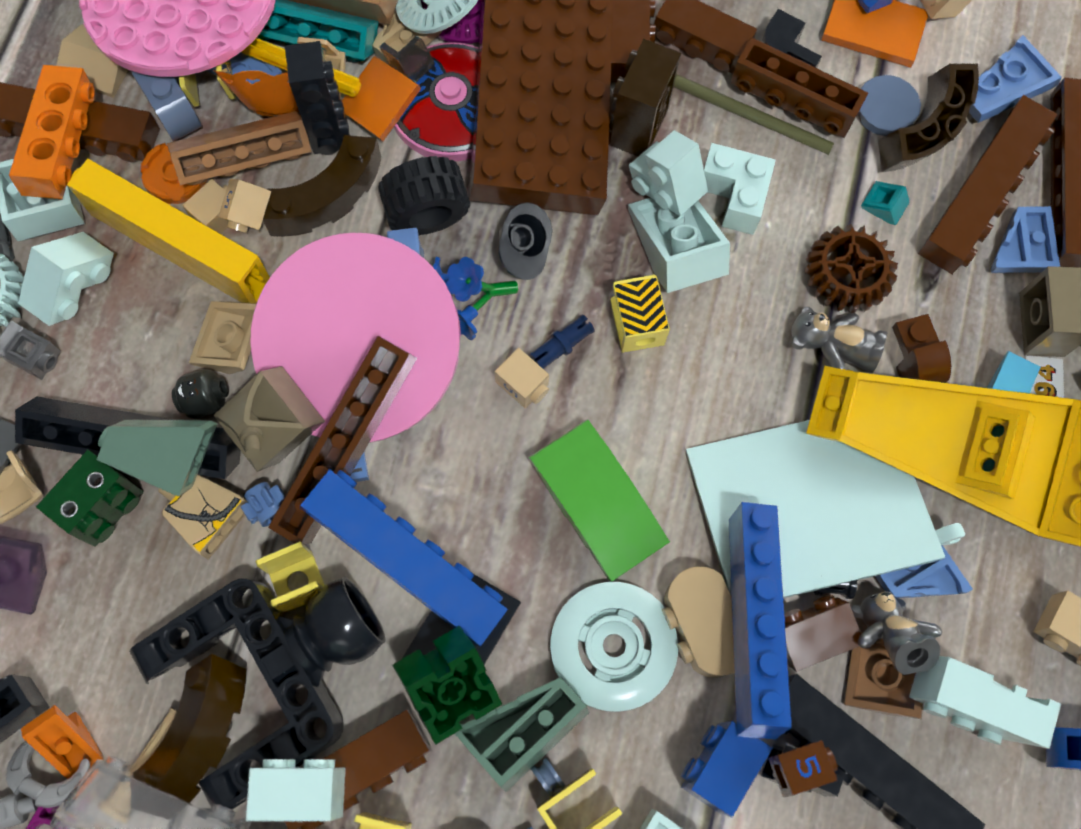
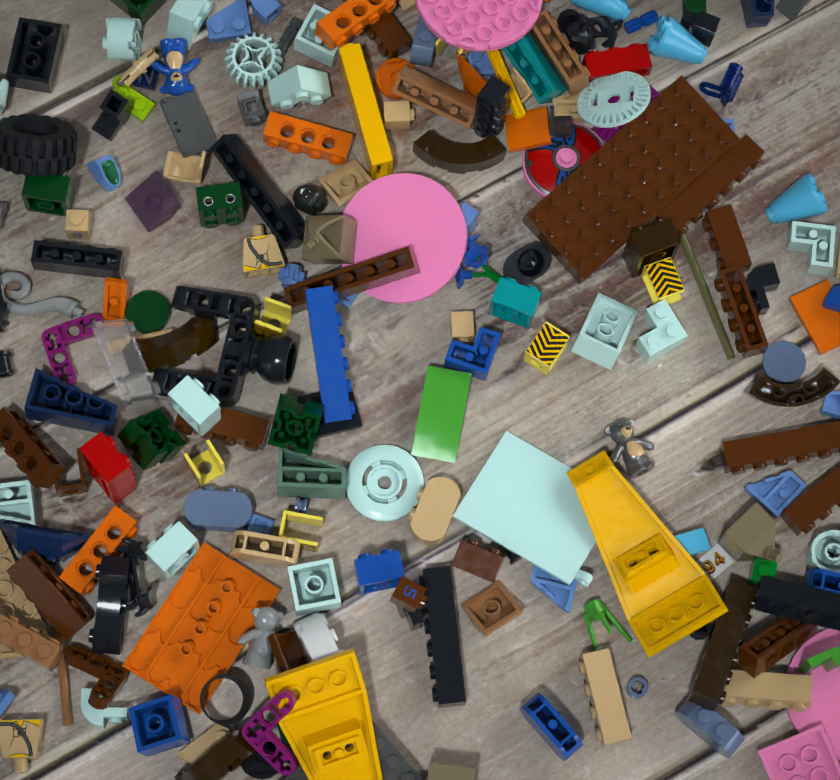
camera: 40 degrees right, 0 degrees up
light grey piece [6,742,90,808] -> none
sand green slope [97,420,218,497] -> none
tan brick [218,178,271,234] -> none
black tyre [378,156,470,235] -> none
dark blue pin [528,314,595,369] -> none
light aqua brick [629,130,708,216] -> none
blue brick [728,502,792,740] -> none
reddish brown gear [805,224,898,313] -> none
flat silver piece [851,592,942,675] -> none
teal slope [861,181,910,225] -> none
reddish brown brick [892,314,951,383] -> none
light aqua wedge [909,656,1061,749] -> none
none -> dark green tile [126,290,170,334]
none -> orange brick [263,111,353,165]
none -> blue brick [444,327,501,381]
none -> teal brick [488,277,542,329]
none -> bright green plant [583,599,632,651]
none -> piece [641,257,685,305]

